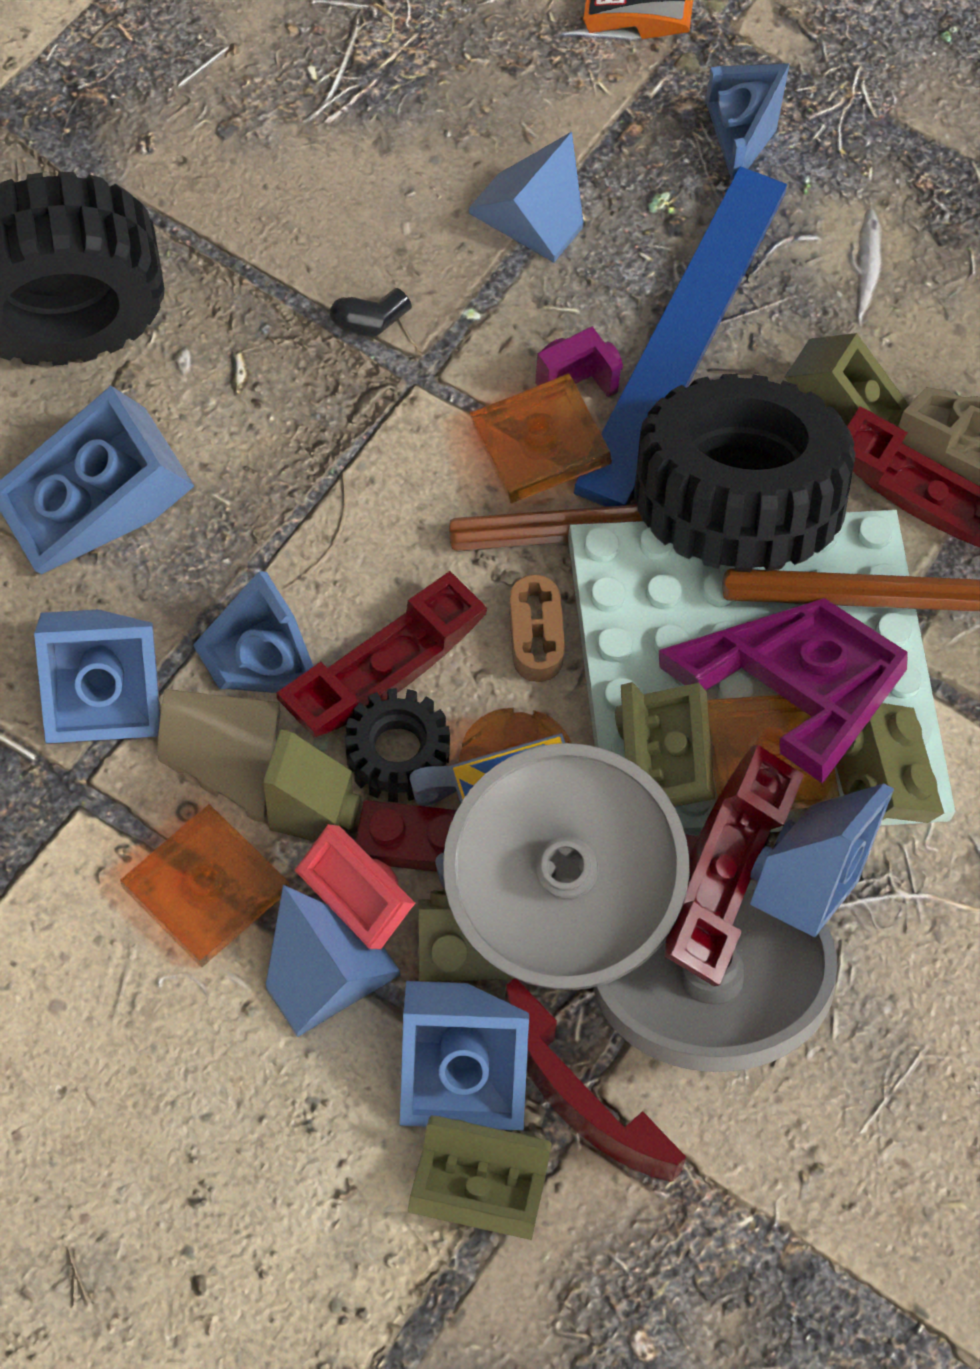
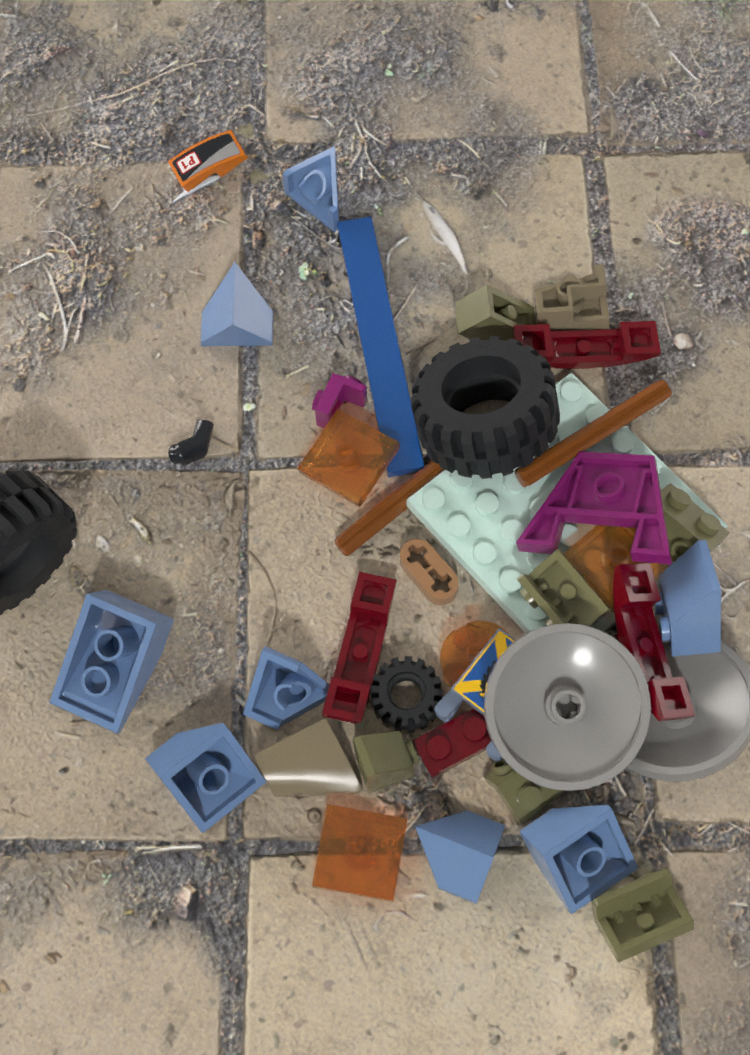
camera: 30 degrees left, 5 degrees up
coral tile [294,824,415,949] -> none
dark red slope [505,978,686,1182] -> none

